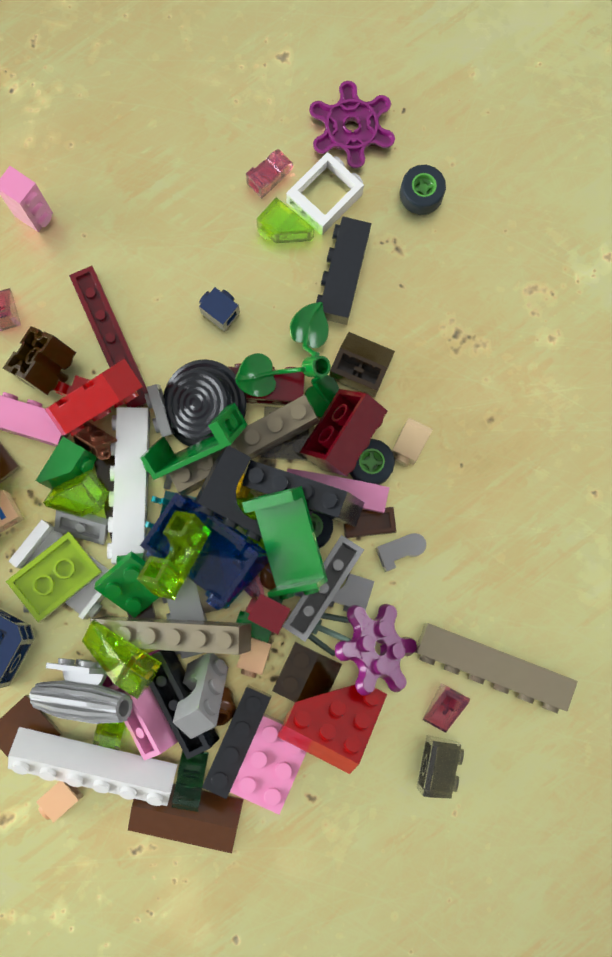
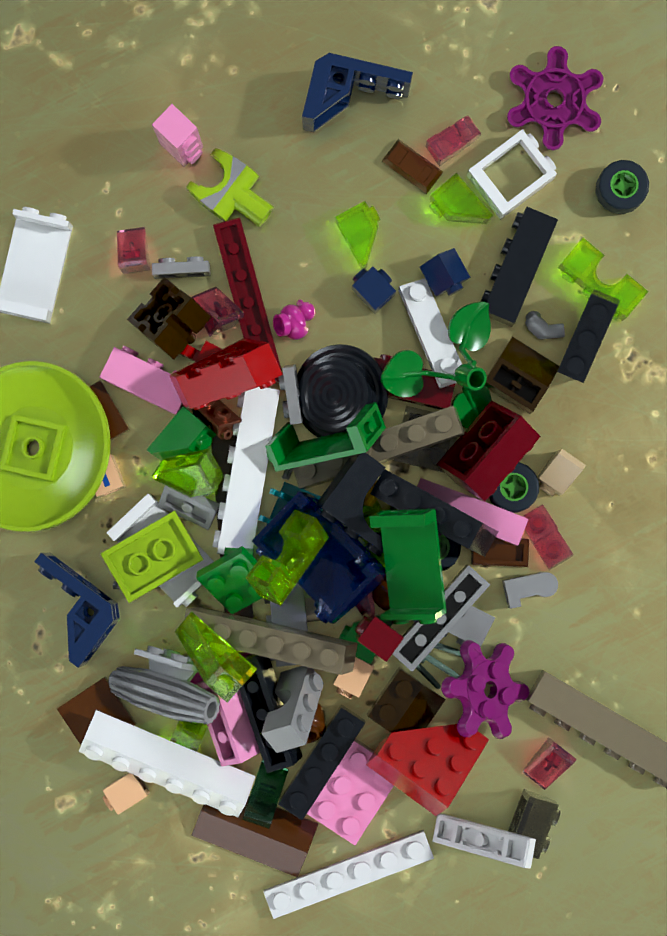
camera: 15 degrees right, 5 degrees up
none -> light grey plate [152,256,211,279]
none -> lime connector [186,148,274,227]
none -> clear pink slope [192,287,244,337]
none -> white plate [264,830,434,919]
none -> dark pink animal [273,300,315,340]
none -> dark blue bracket [302,53,413,132]
none -> clear neon green slope [335,201,380,270]
none -> reddish brown tile [382,139,443,194]
none -> white plate [398,278,462,388]
none -> dark blue brick [420,248,471,296]
none -> white plate [432,813,536,868]
none -> clear pink slope [522,504,573,570]
none -> light grey arm [525,311,565,339]
none -> black brick [557,289,620,383]
none -> clear neon green arch [558,238,649,321]

